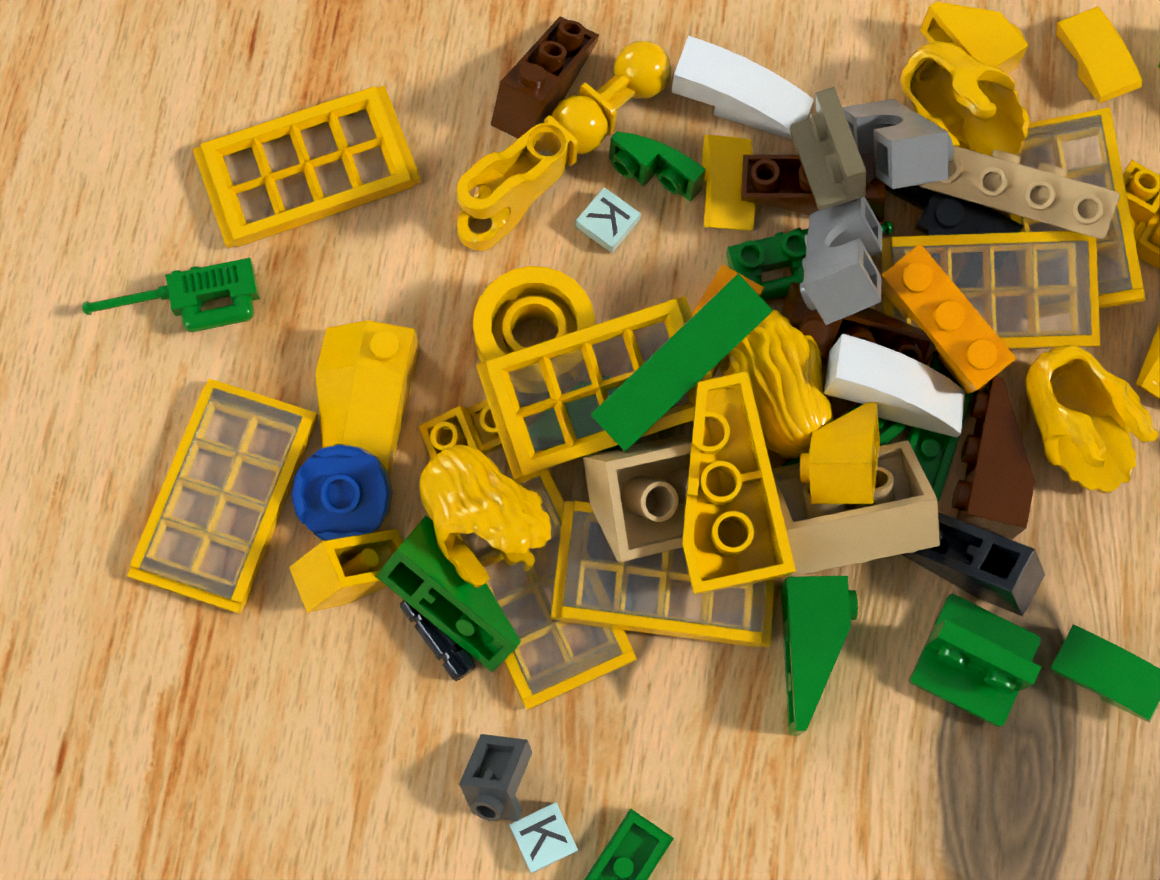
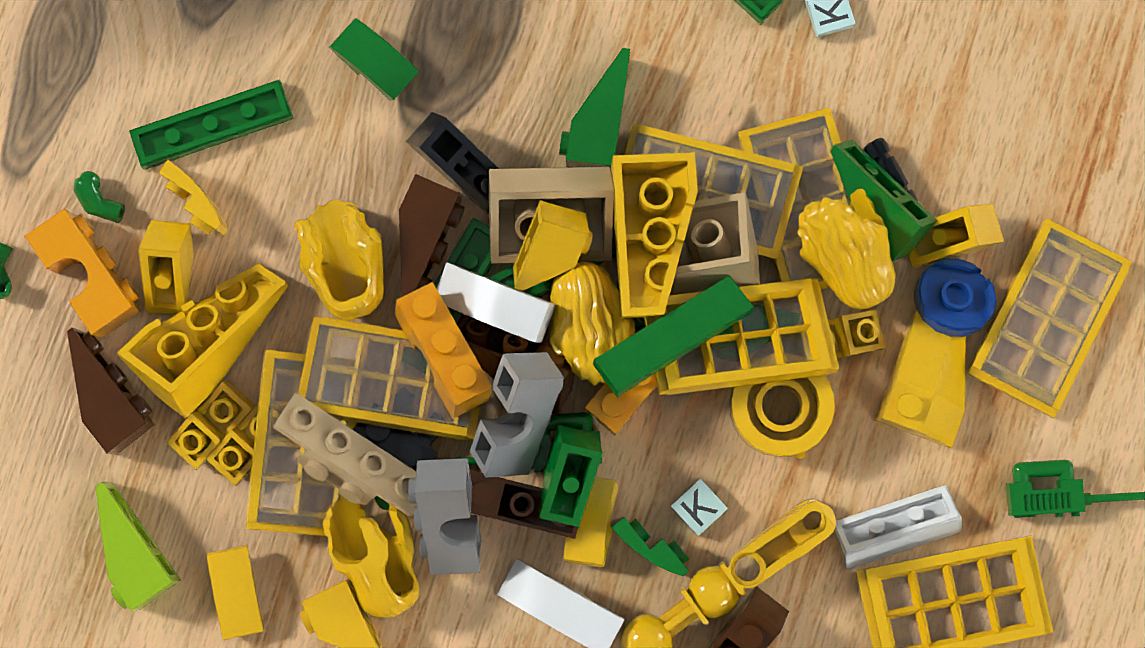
camera: 165 degrees left, 10 degrees up
dark grey bracket [459,734,532,821] -> none
dark tan bracket [790,87,866,210] -> none
green bracket [909,594,1041,727] -> none
none -> green slope [539,424,603,527]
none -> white slope [834,485,962,569]

